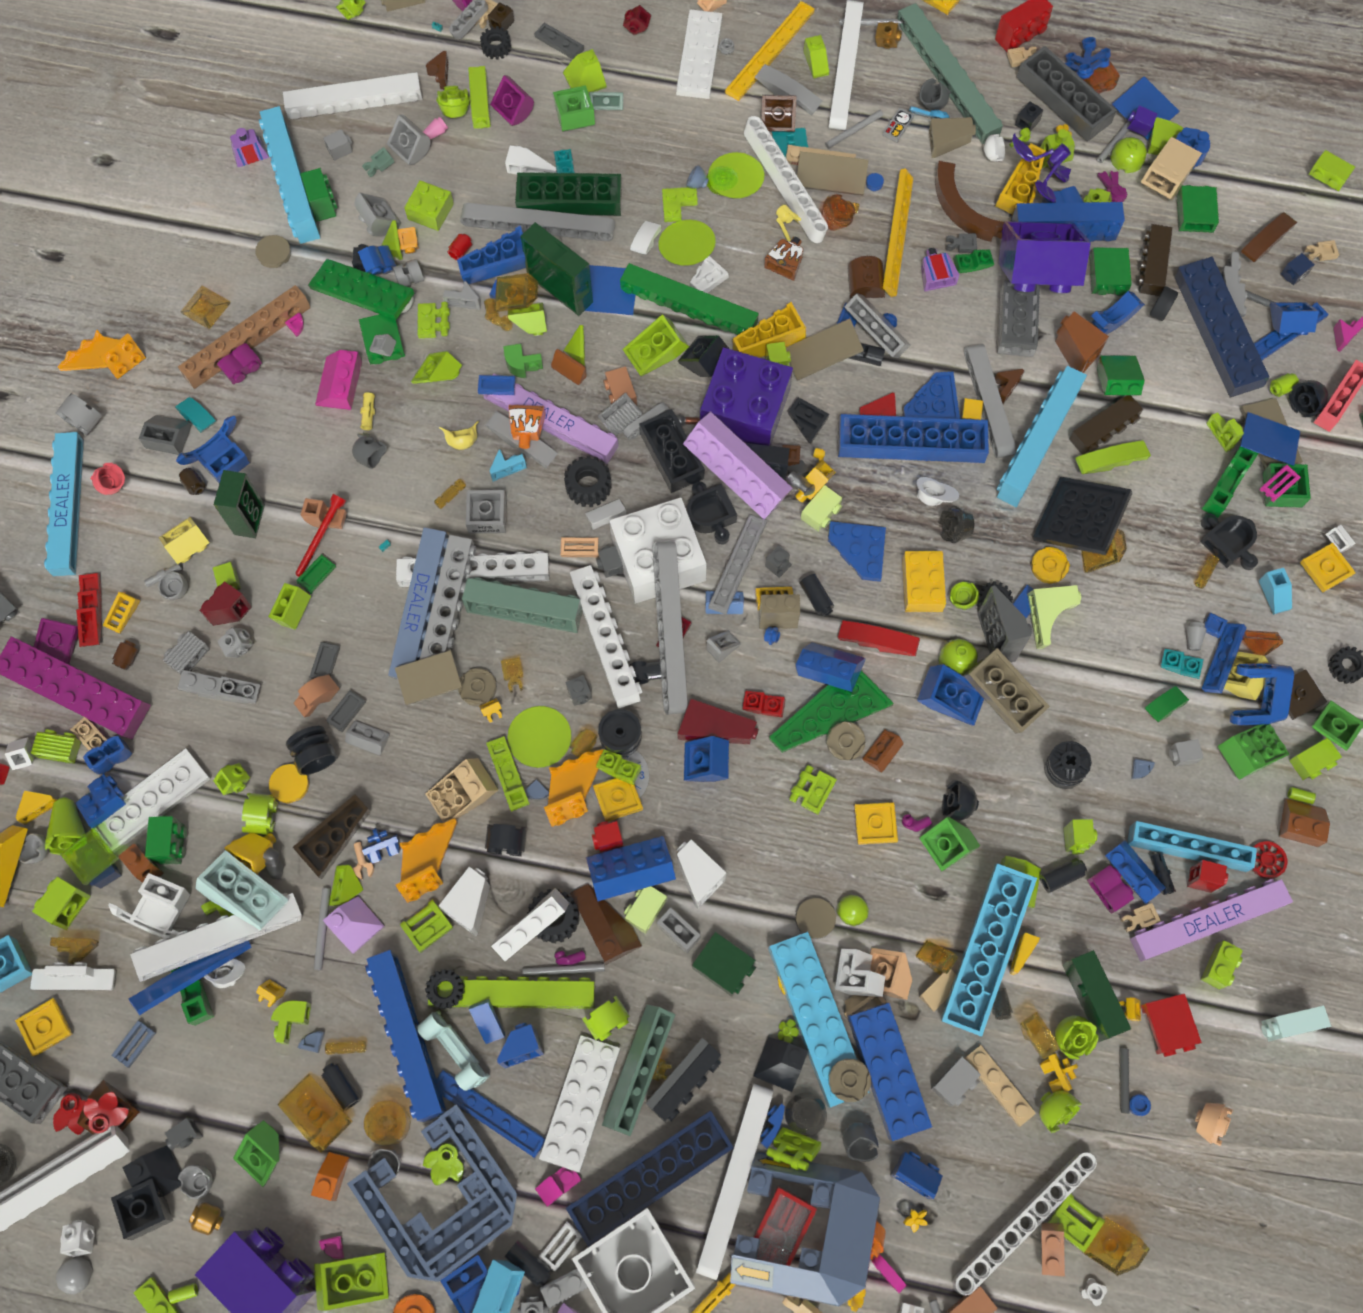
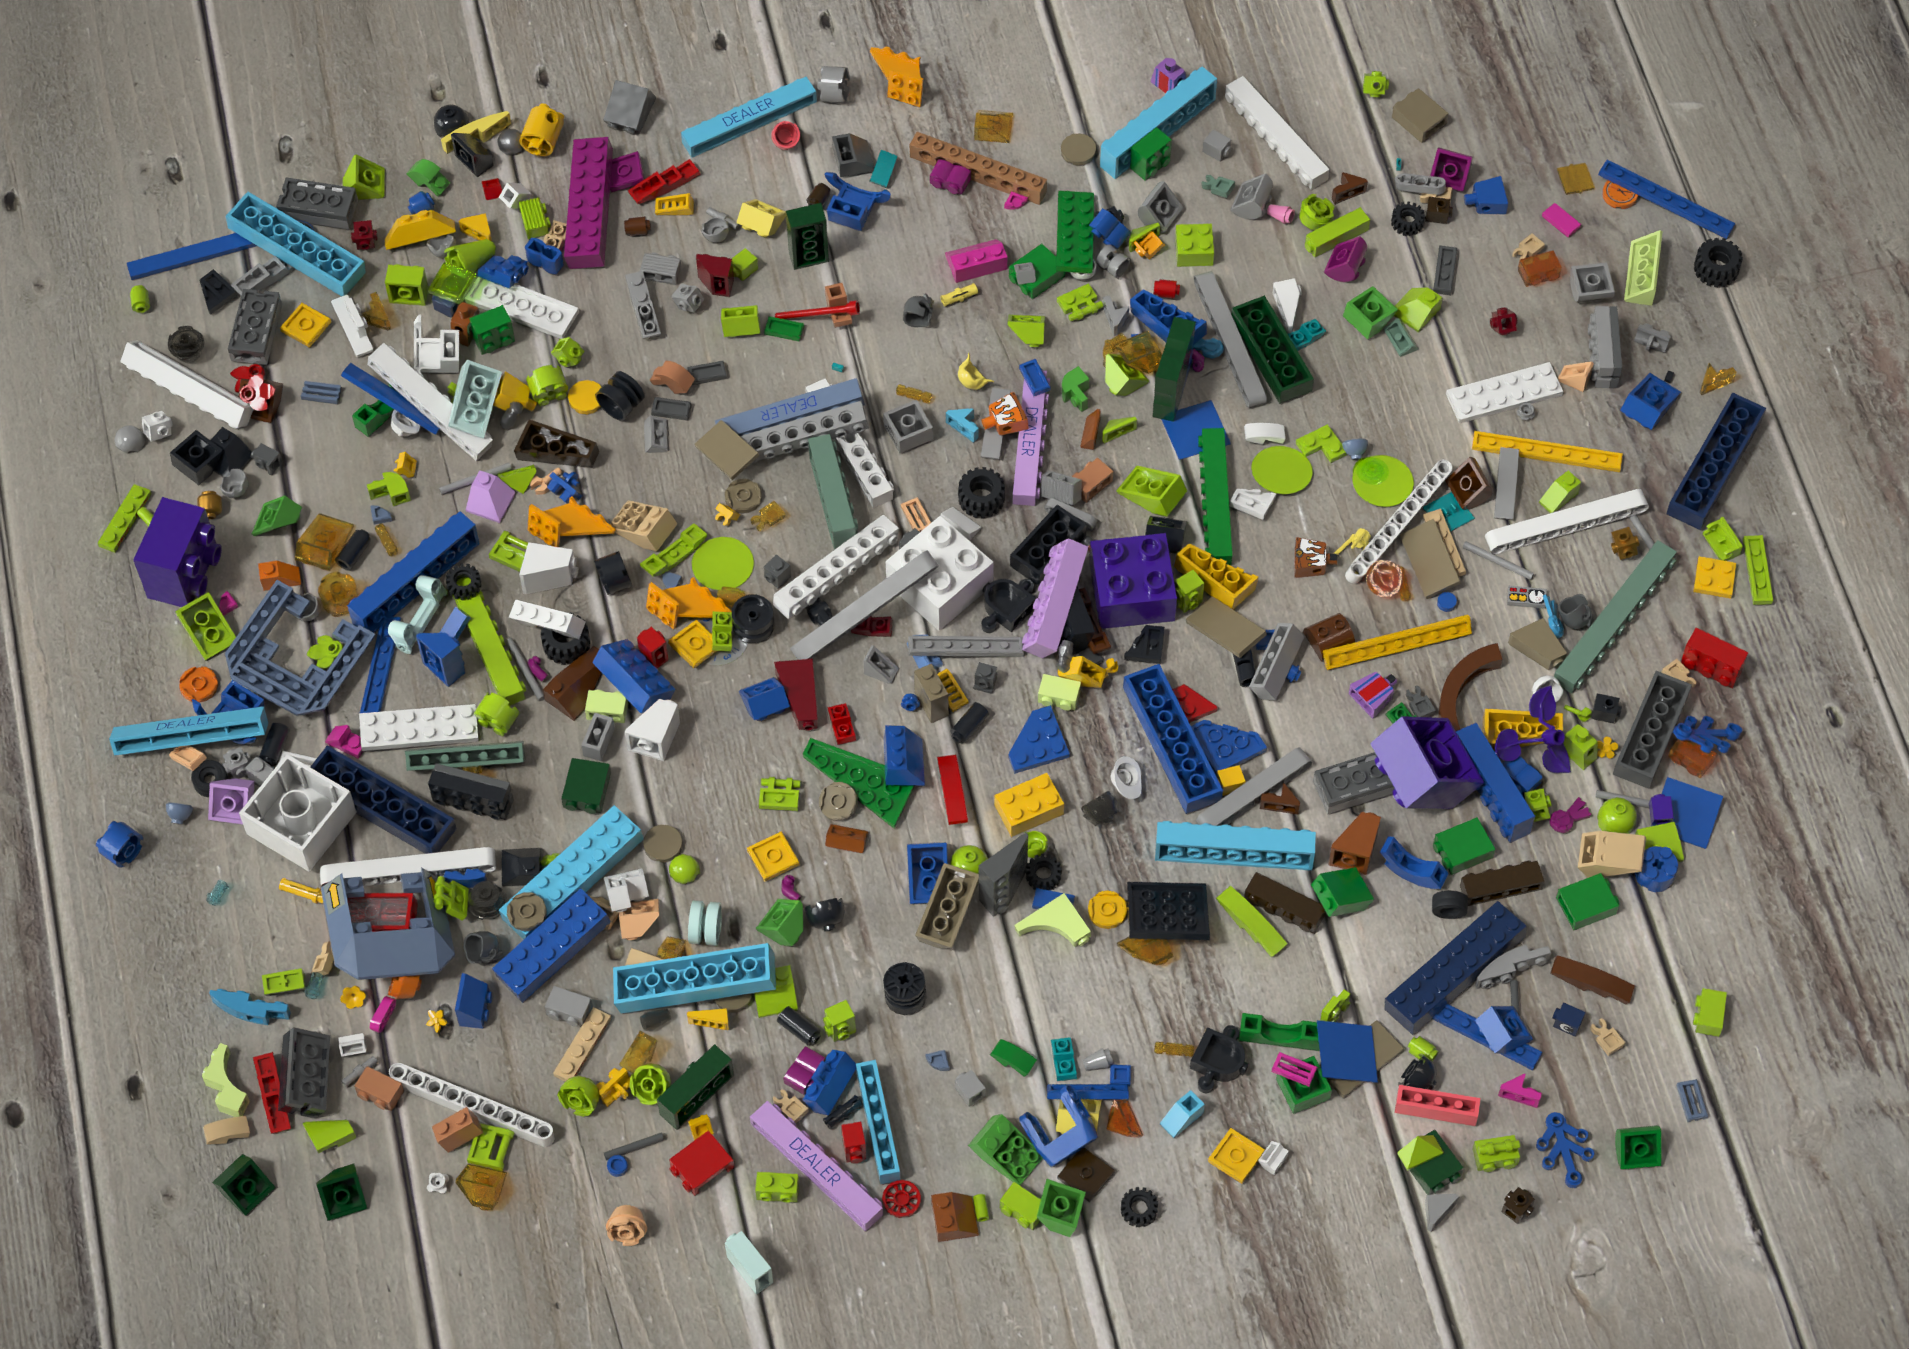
camera: 65 degrees right, 10 degrees down
none -> light aqua wheel [688,900,722,946]

